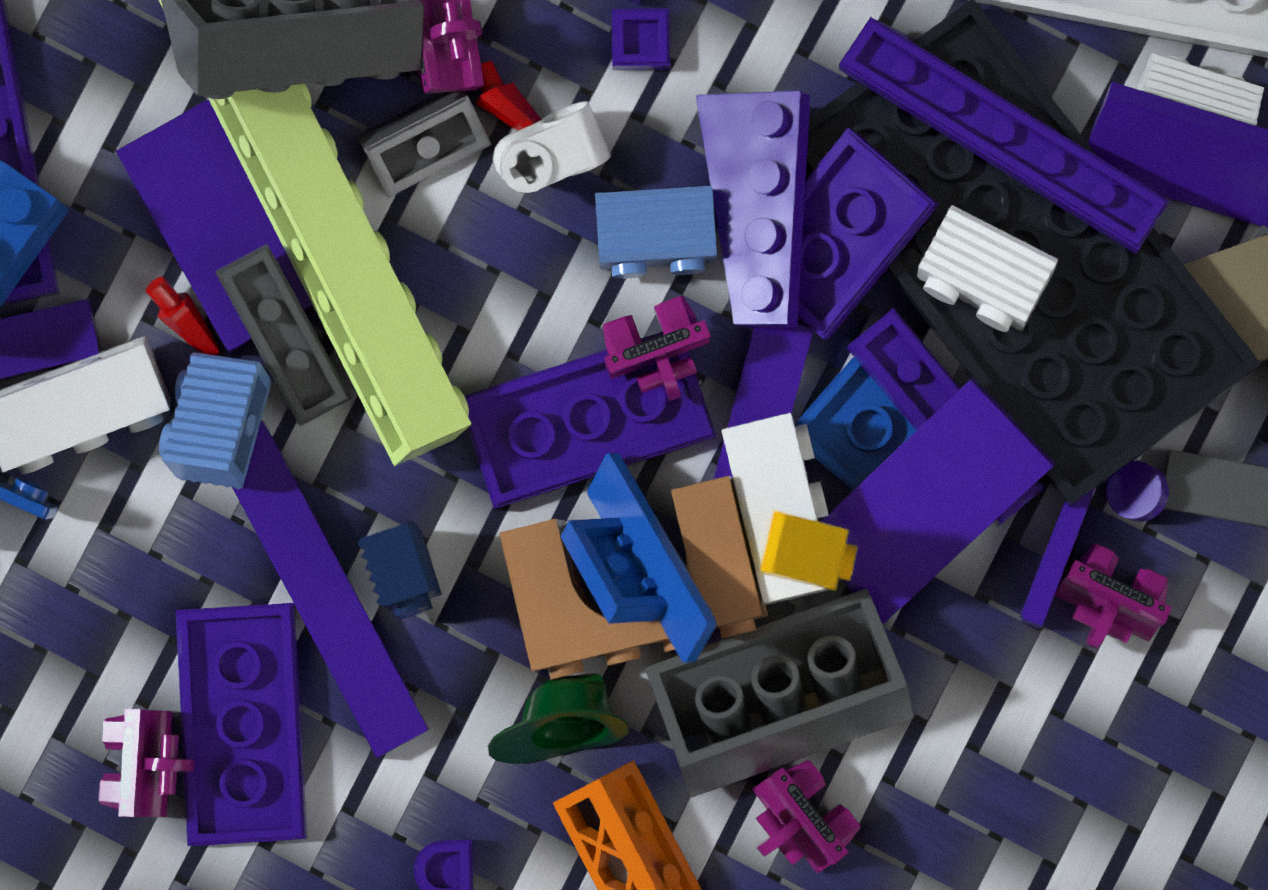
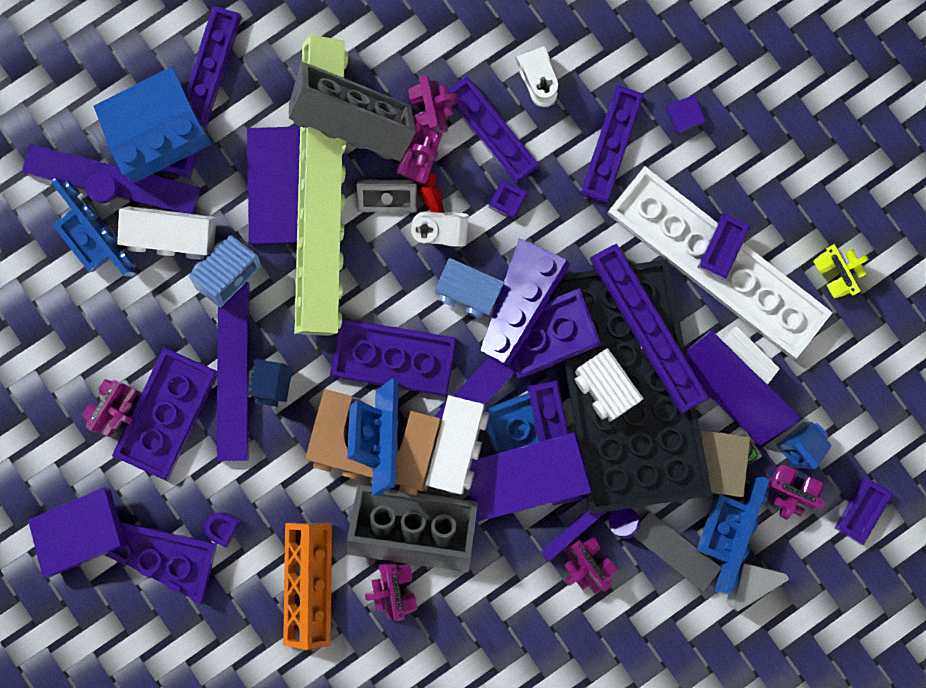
camera: 25 degrees right, 0 degrees up
red bar [145,276,220,356] -> none
dark grey tile [215,243,351,426] -> none
dark green piece [487,673,628,764] -> none
magenta hips [603,295,711,401] -> none
yellow slope [760,511,858,591] -> none

